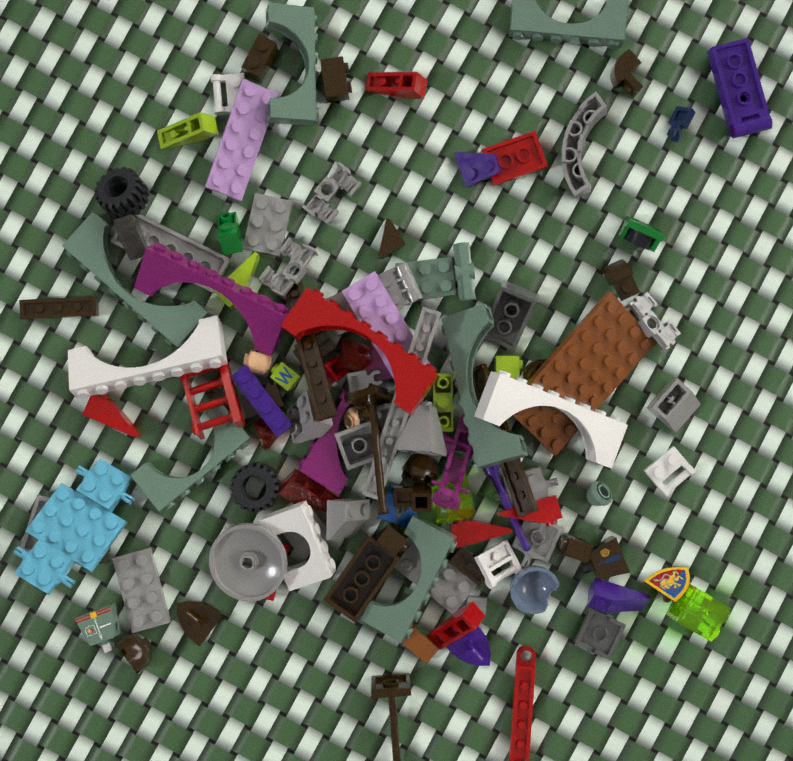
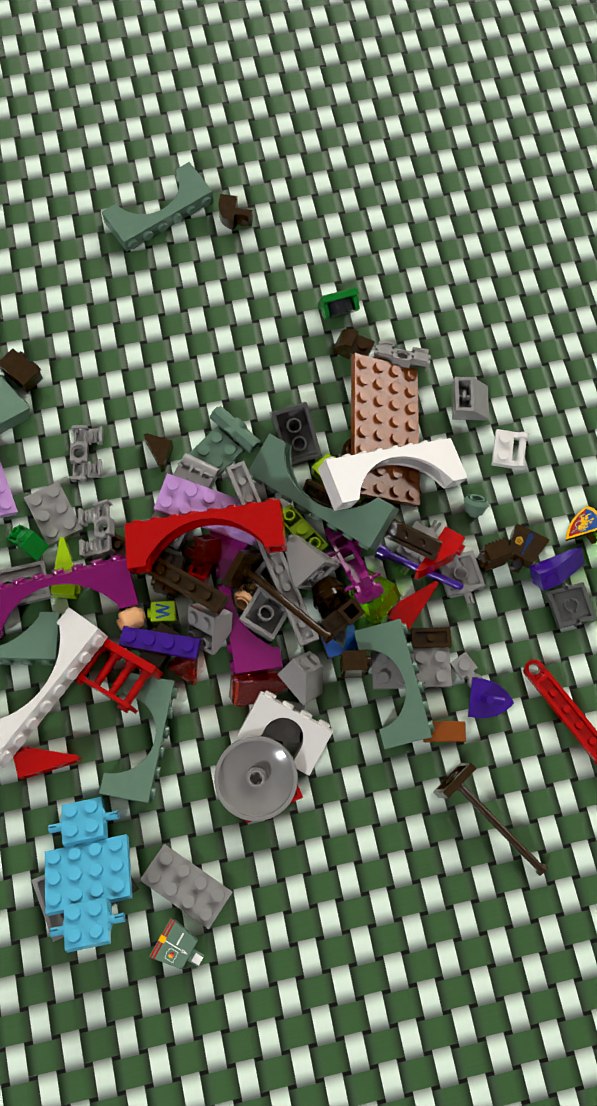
camera: 45 degrees left, 15 degrees down
dark brown cylinder [115,634,152,675] -> none
dark brown shield [177,601,224,646] -> none
black tyre [230,462,281,512] -> none
dark brown brick [323,533,400,623] -> none
light grey plate [347,370,382,393] -> none
red slope [365,72,428,99] -> none
red slope [427,601,485,650] -> none
dark purple wing [454,152,502,188] -> none
white plate [474,540,522,589] -> none
red plate [481,131,548,187] -> none
sand blue cylinder [510,565,559,614] -> none
light grey brick [562,91,607,198] -> none
dark blue plate [667,106,696,142] -> none
dark purple hinge [707,38,772,139] -> none

